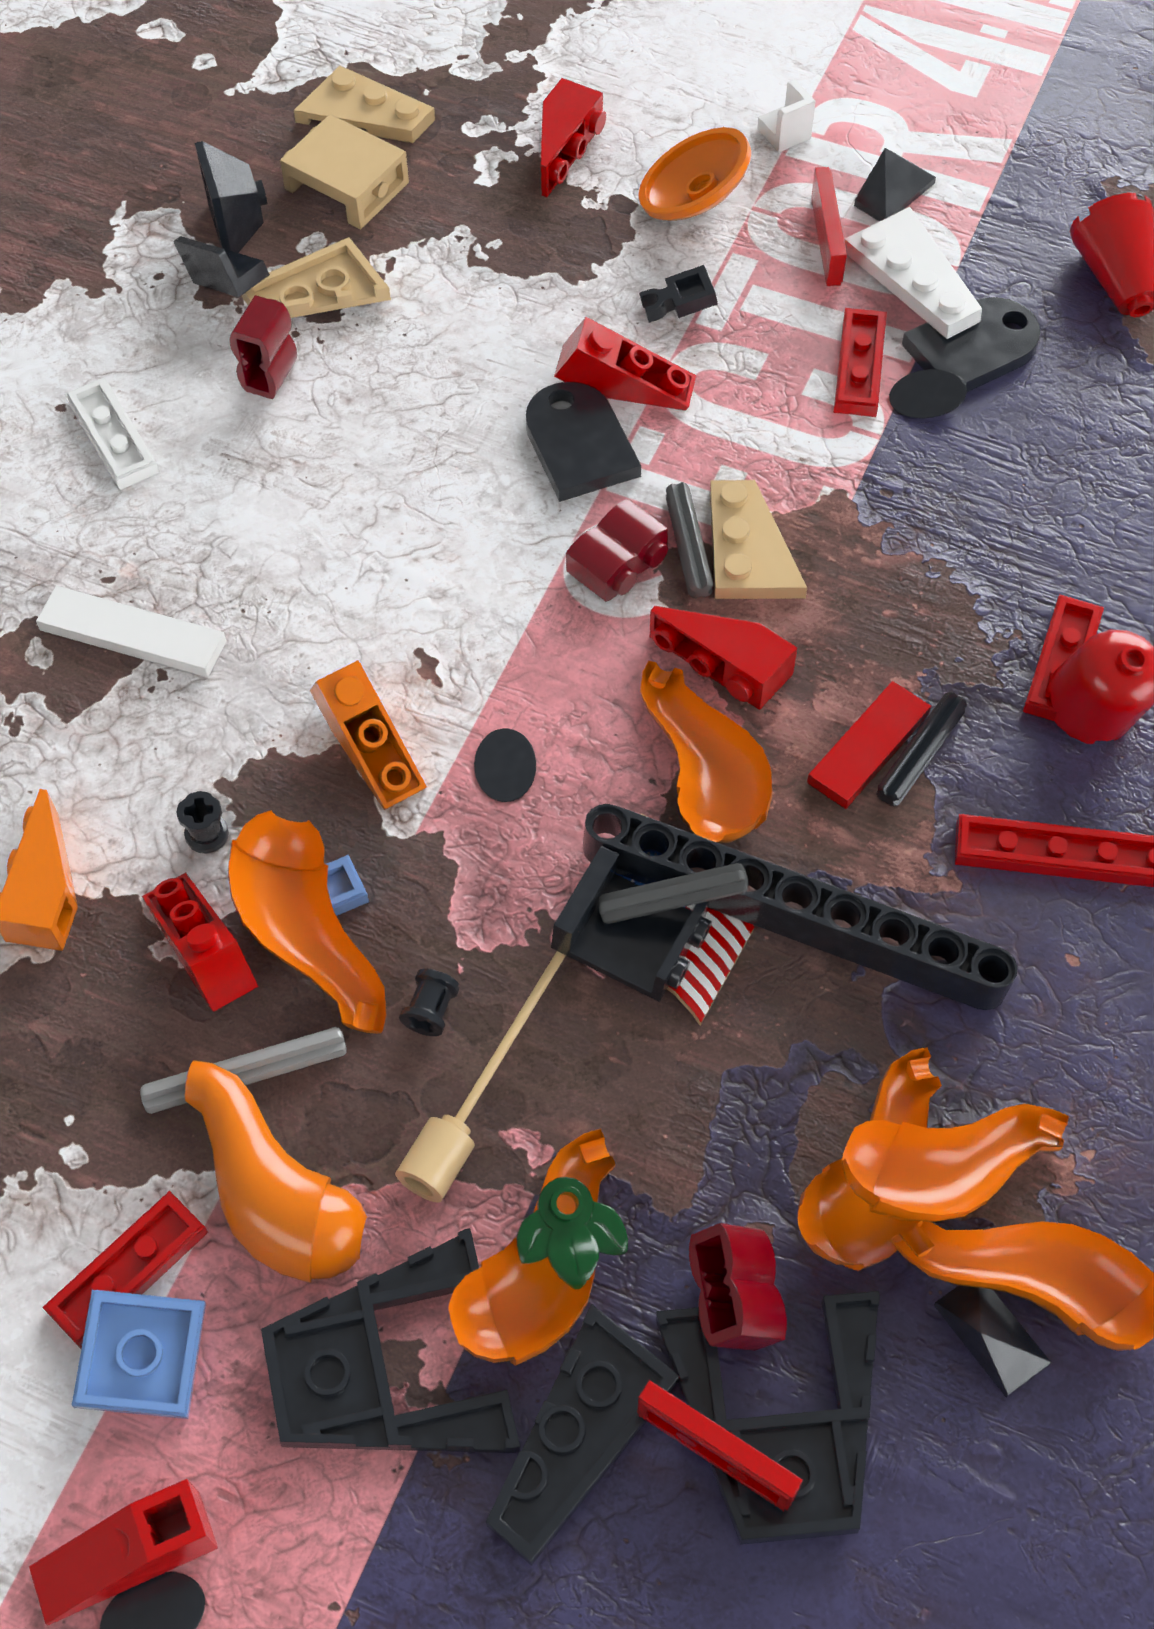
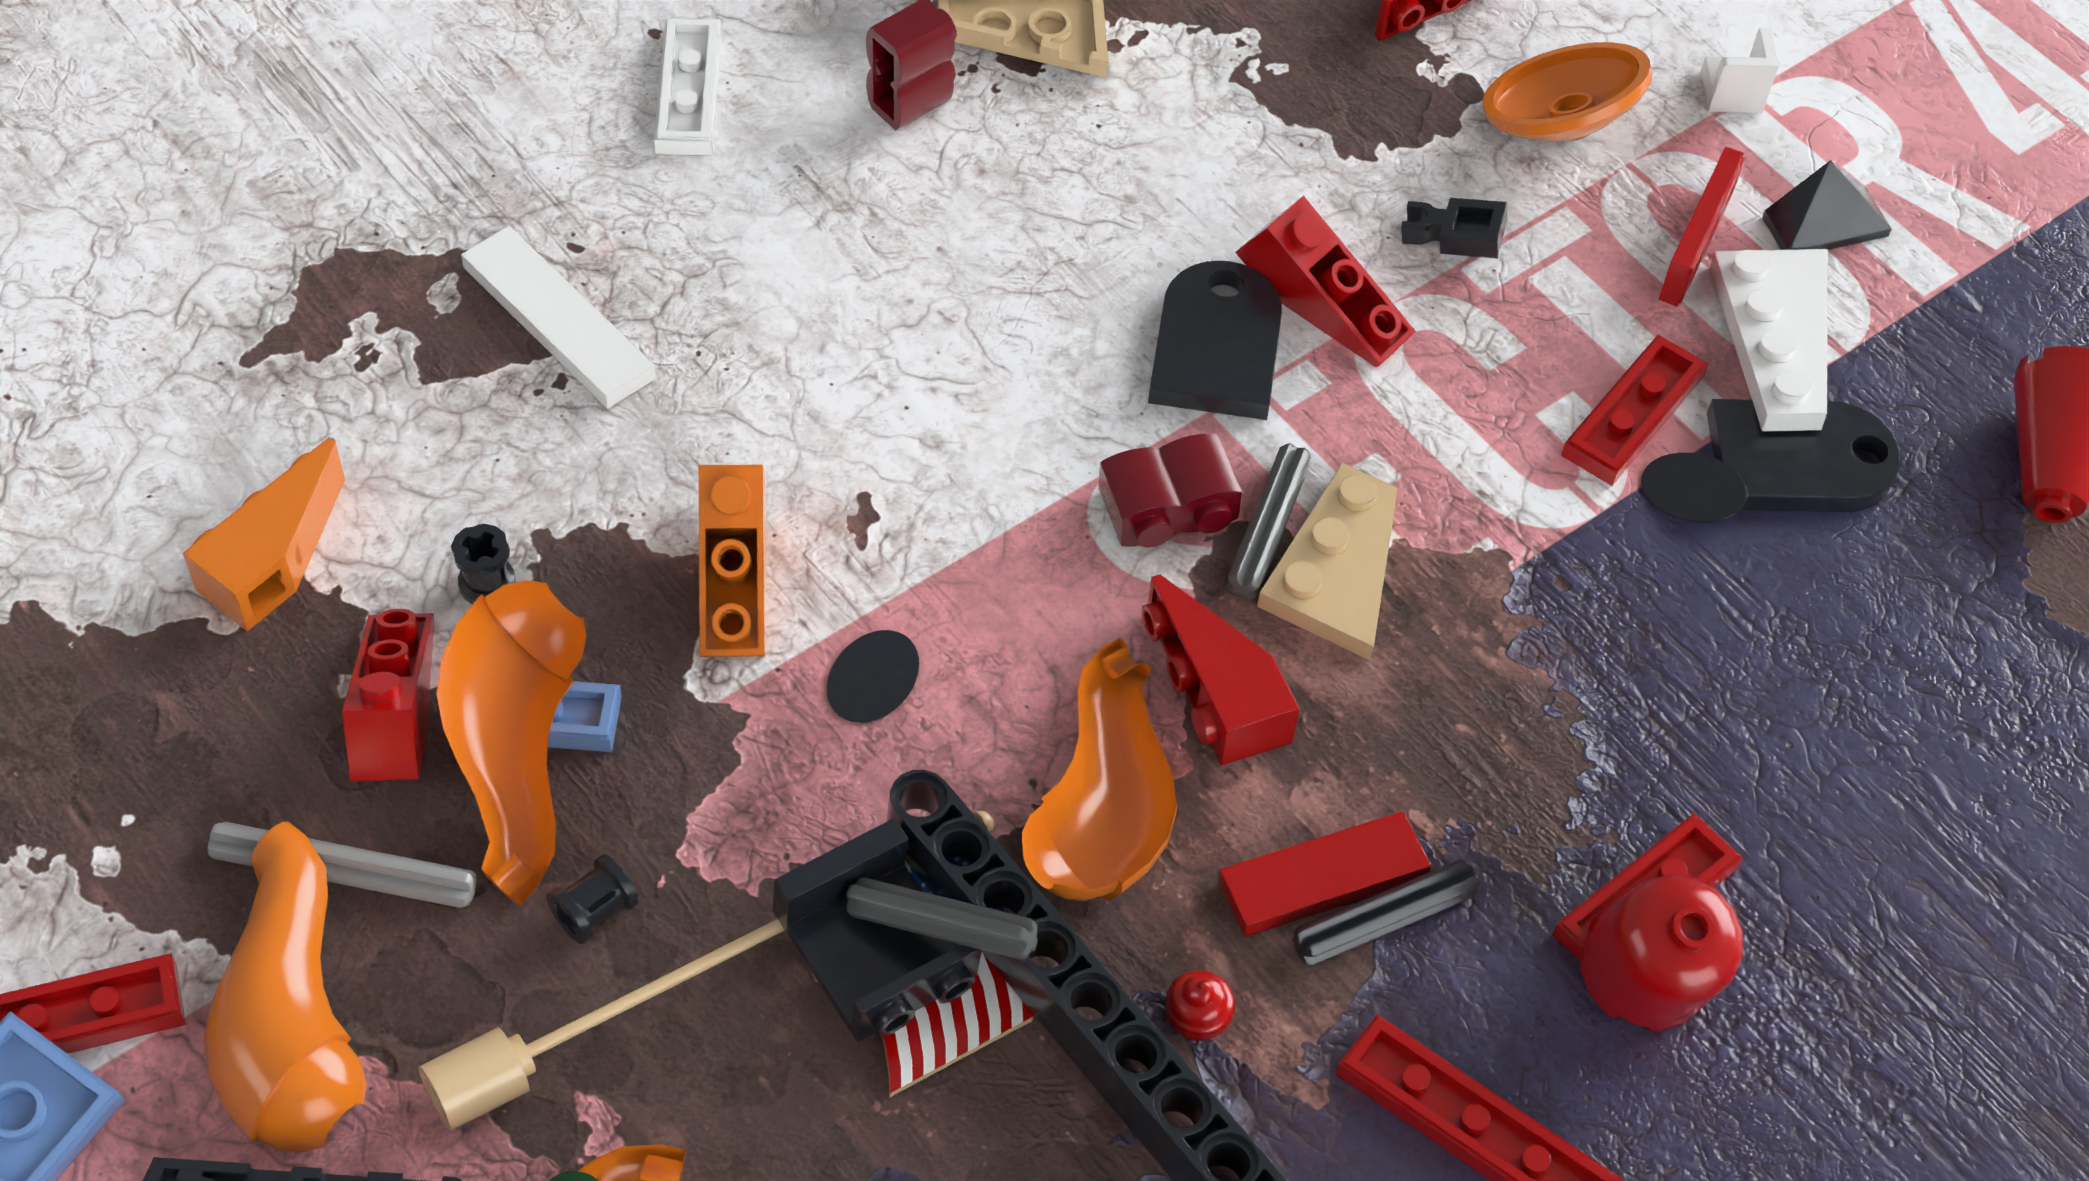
camera: 25 degrees right, 5 degrees down
none -> red plate [1165,970,1235,1041]

